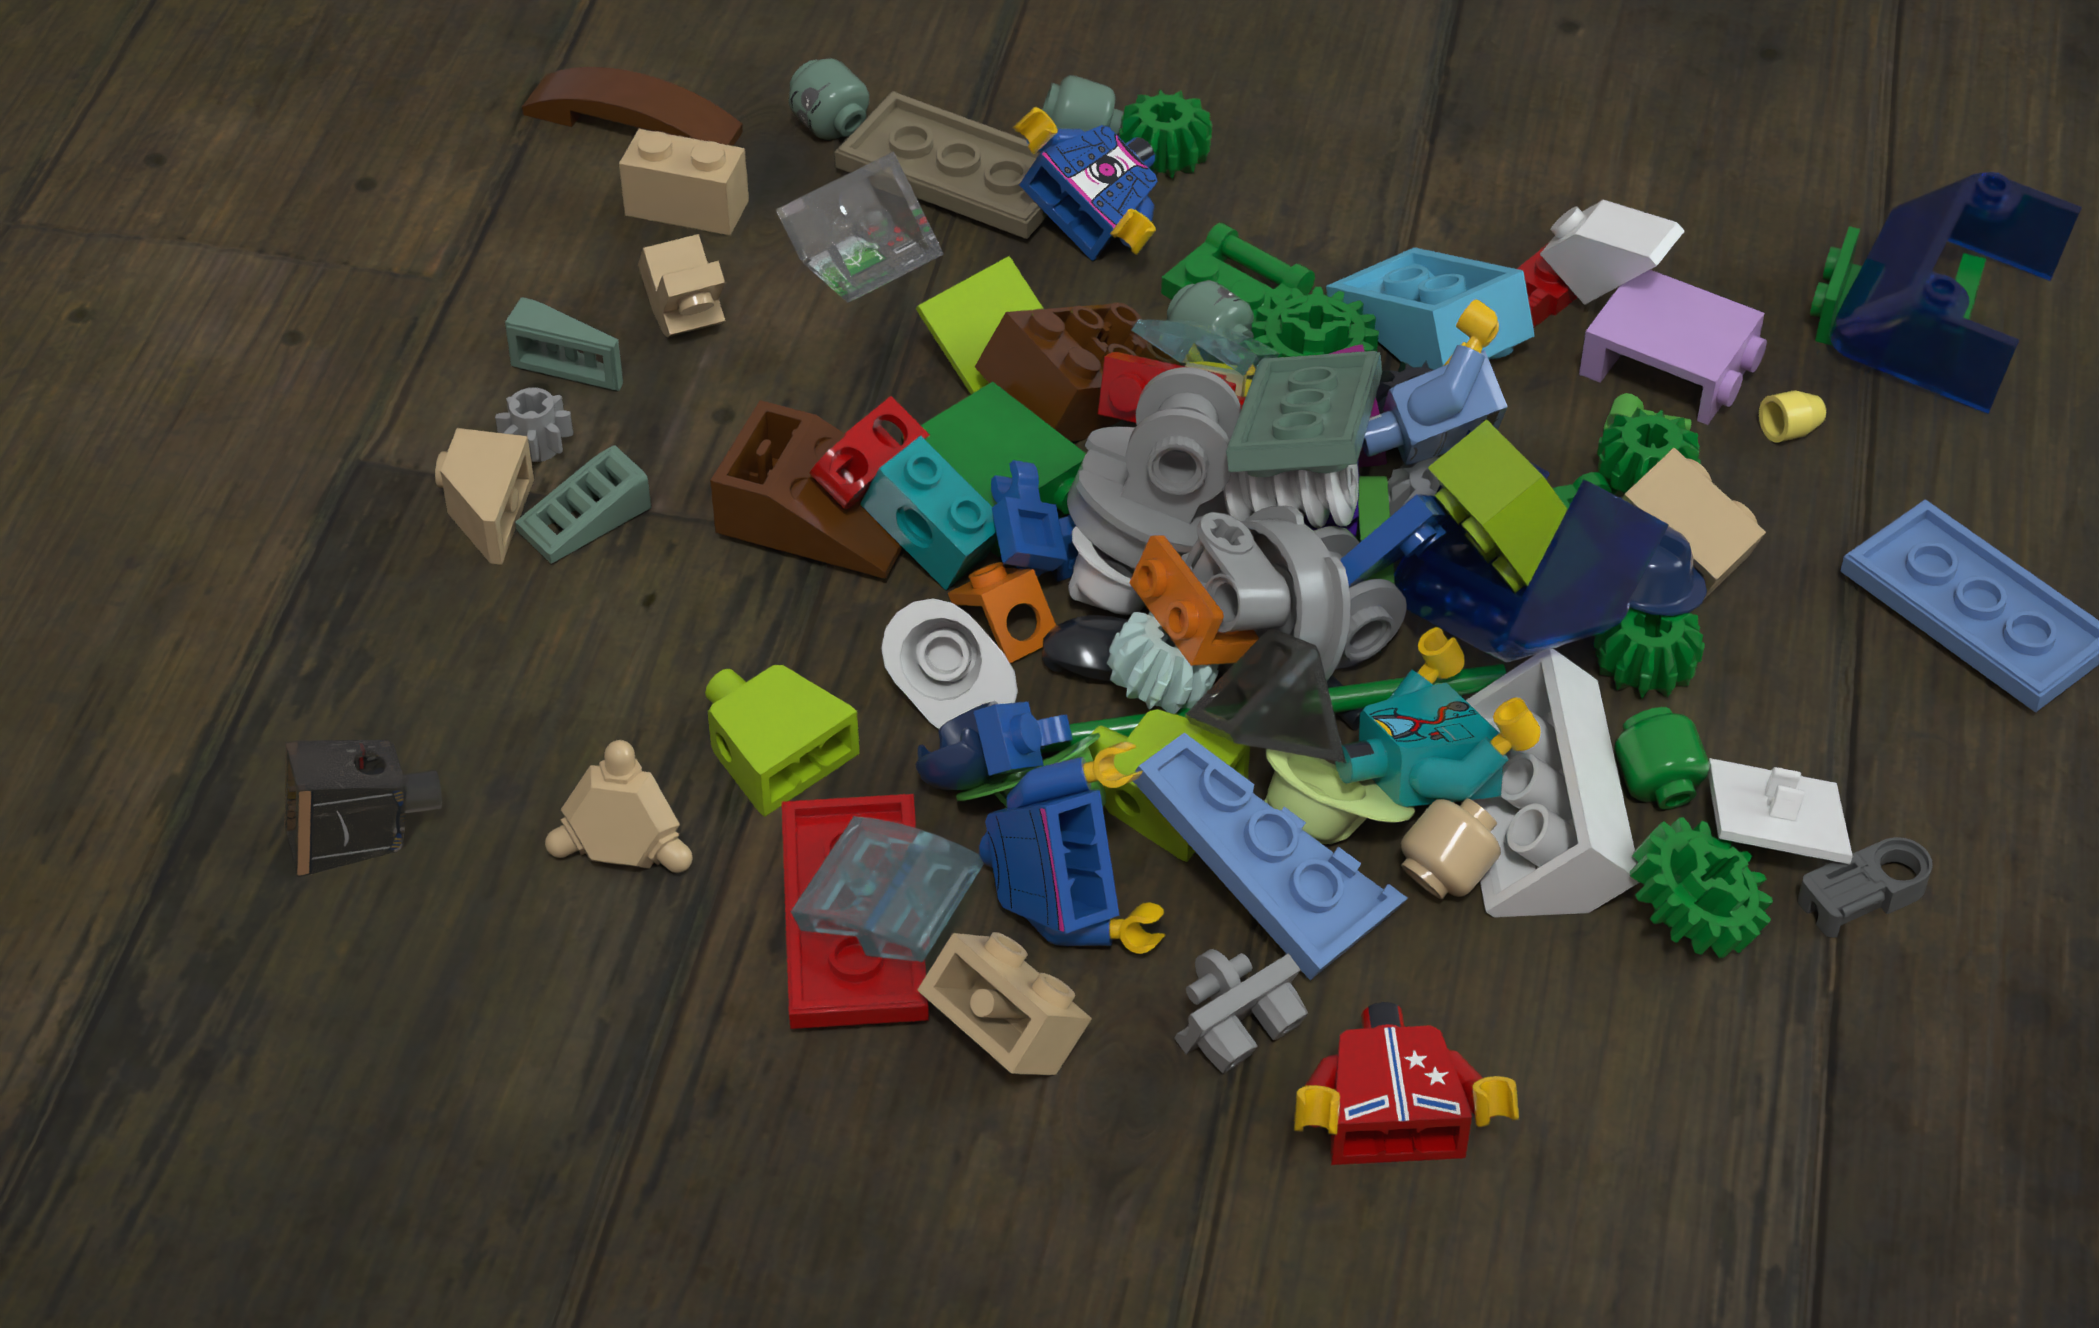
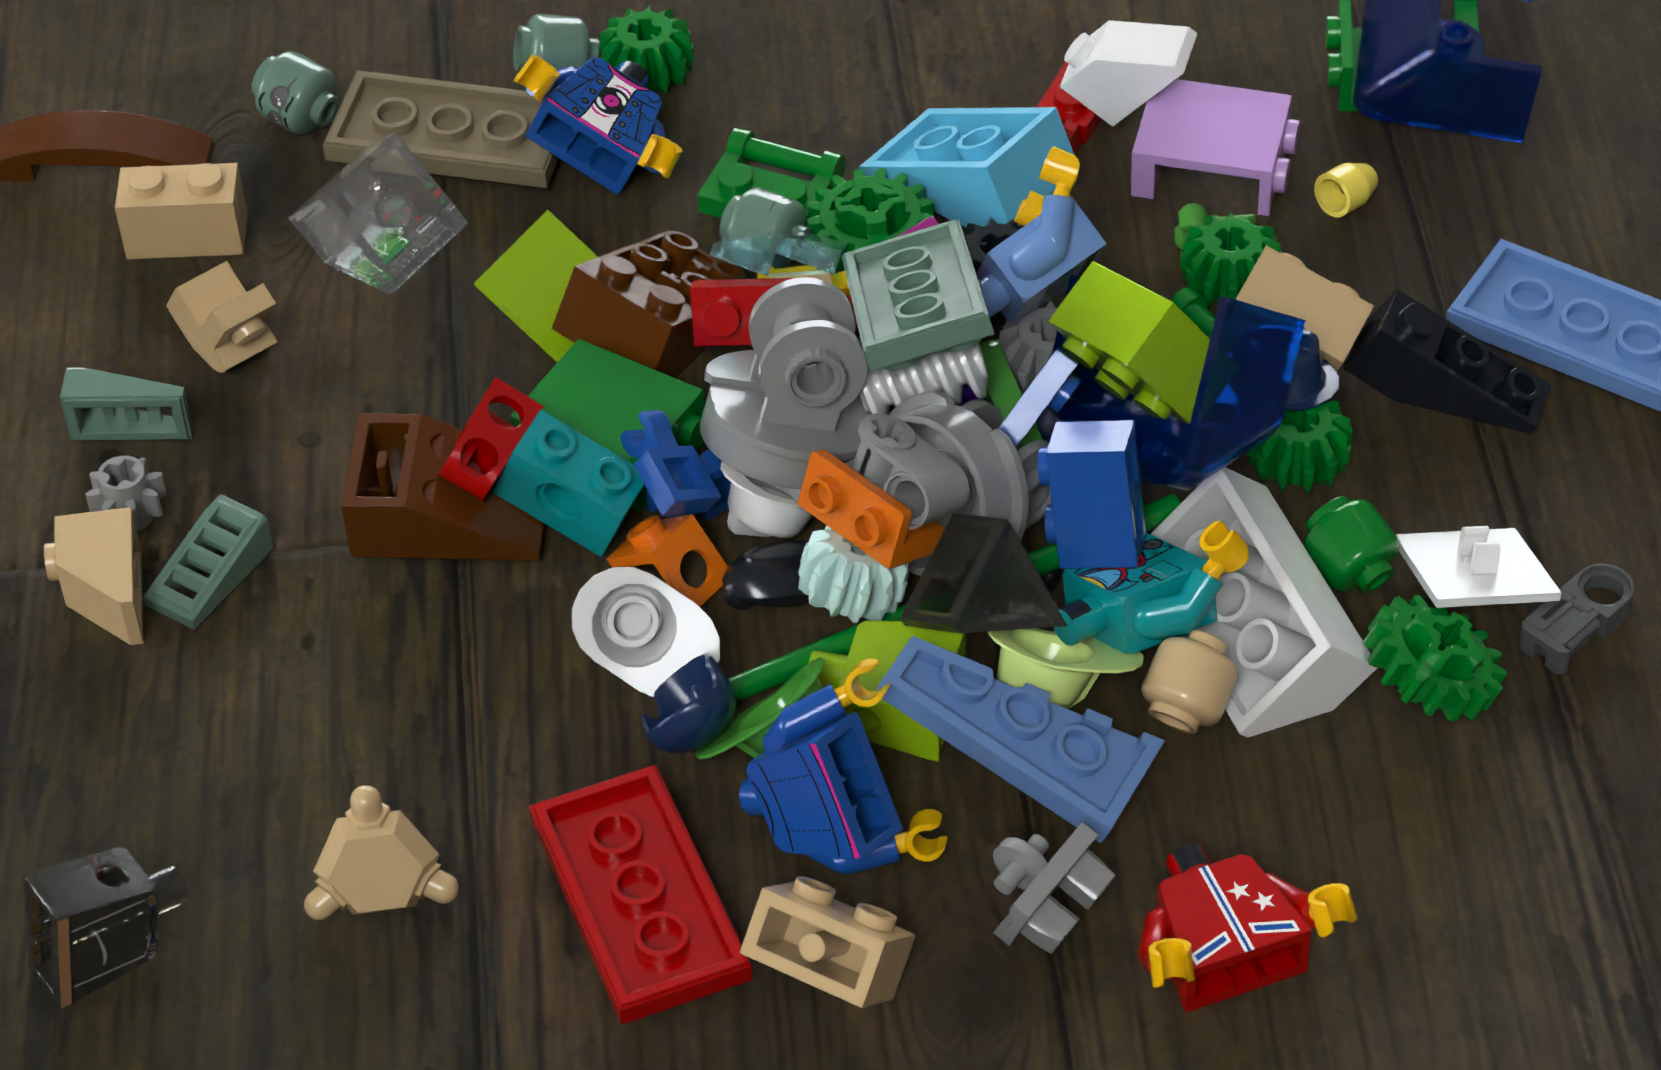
camera: 15 degrees left, 0 degrees up
lime torso [705,665,860,817] -> none
clear light blue slope [791,816,984,962] -> none
blue plate [974,702,1073,776] -> none
none -> blue brick [1038,420,1146,569]
none -> black slope [1344,289,1552,434]

